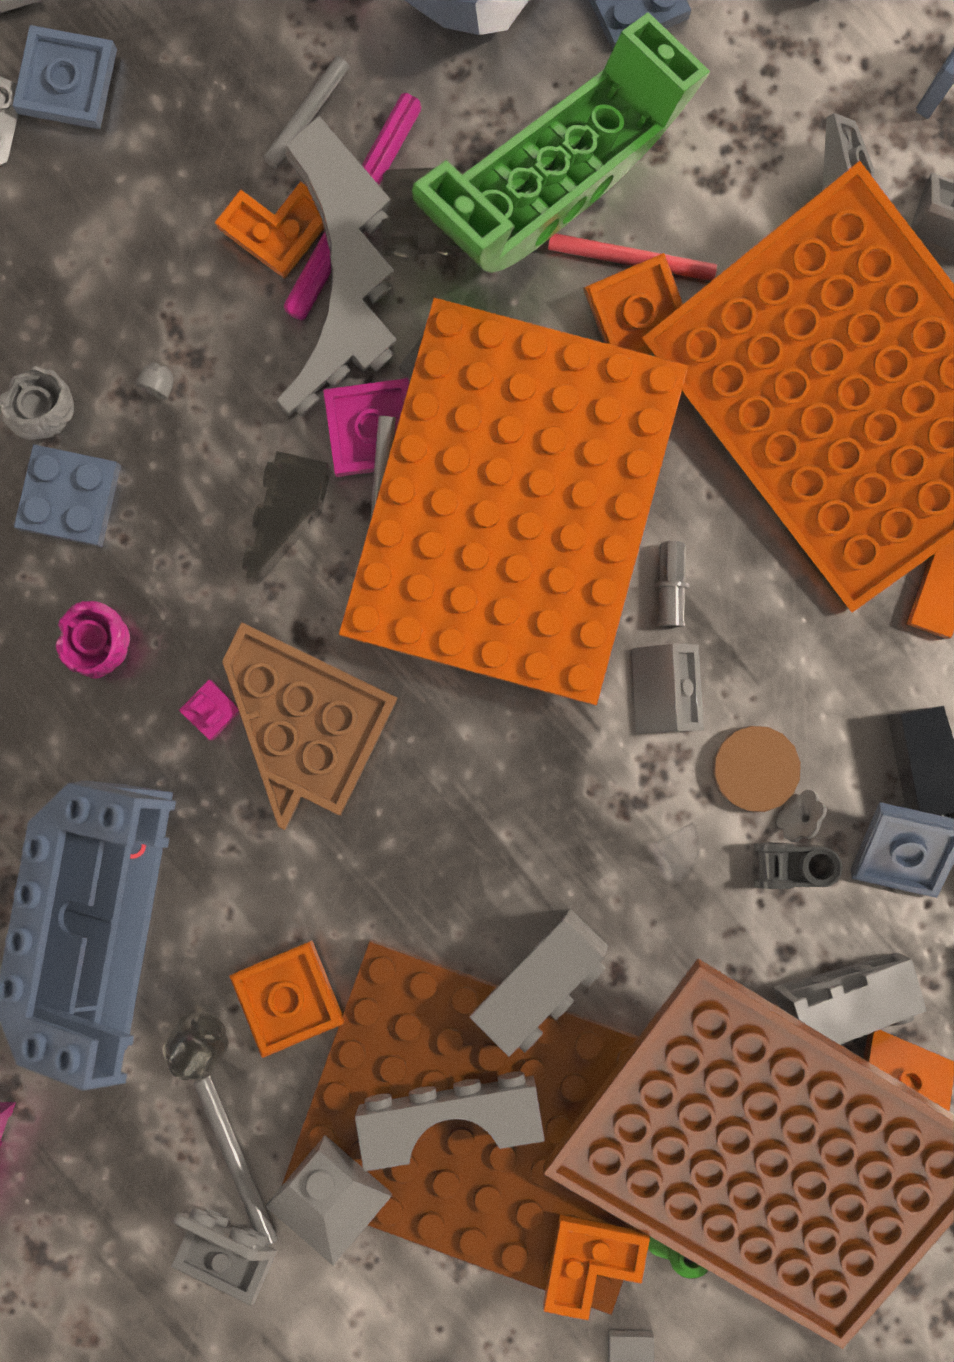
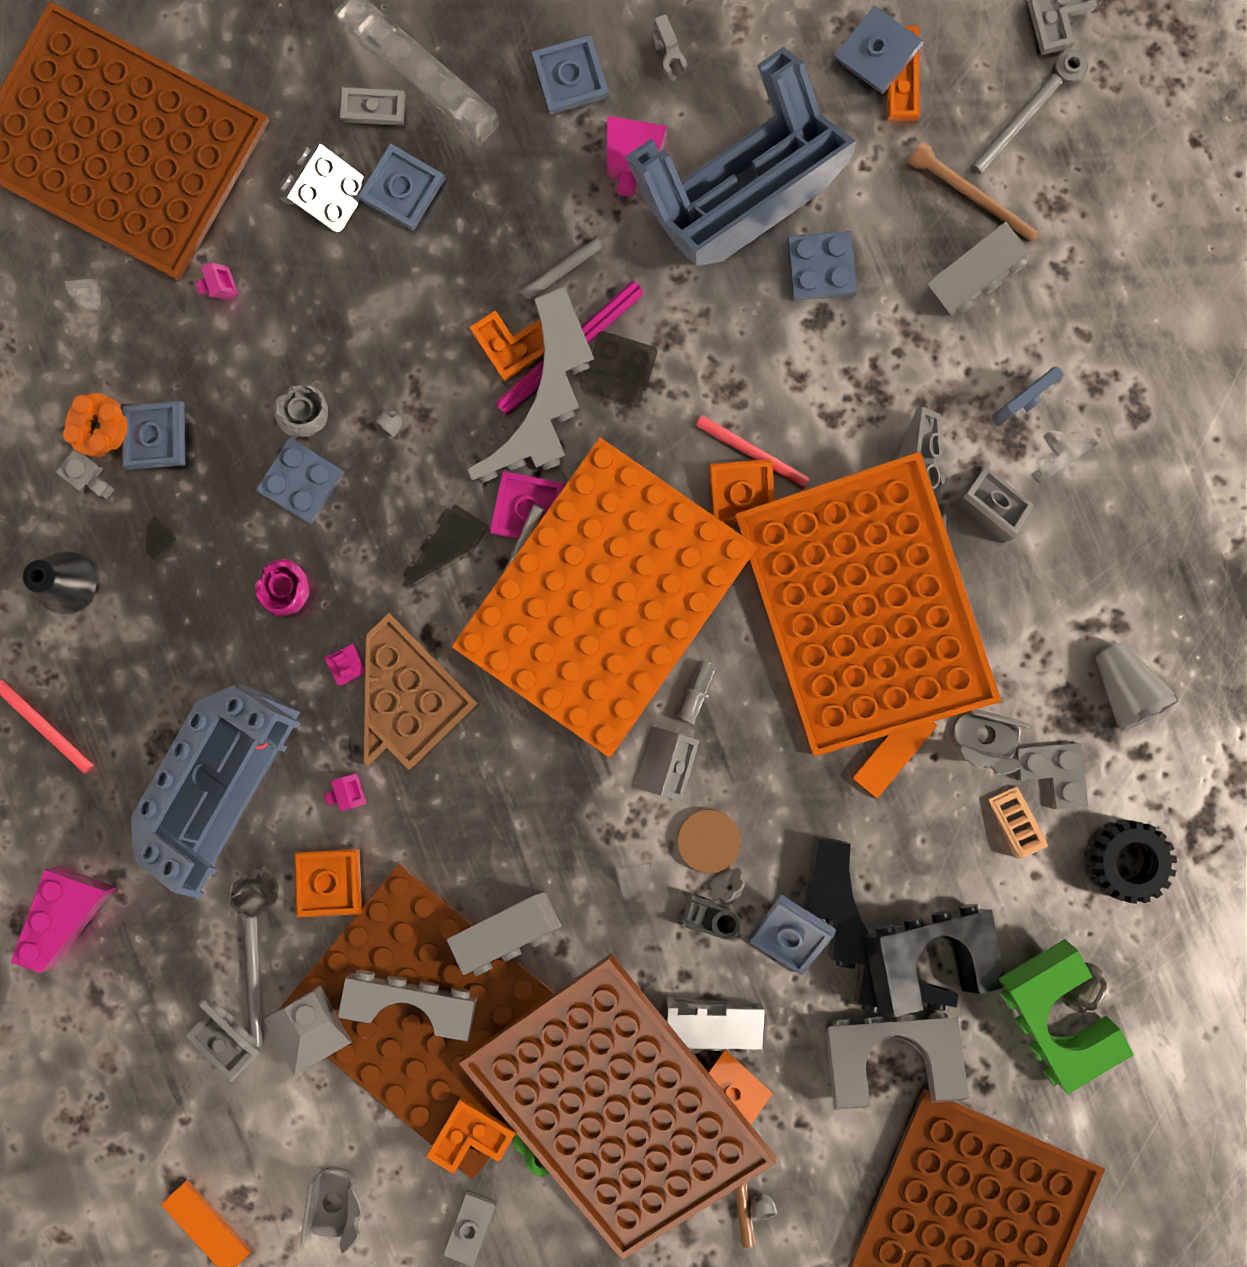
camera: 25 degrees right, 0 degrees up
bright green slope [412,12,710,273] -> none
none -> dark pink tile [323,773,366,812]

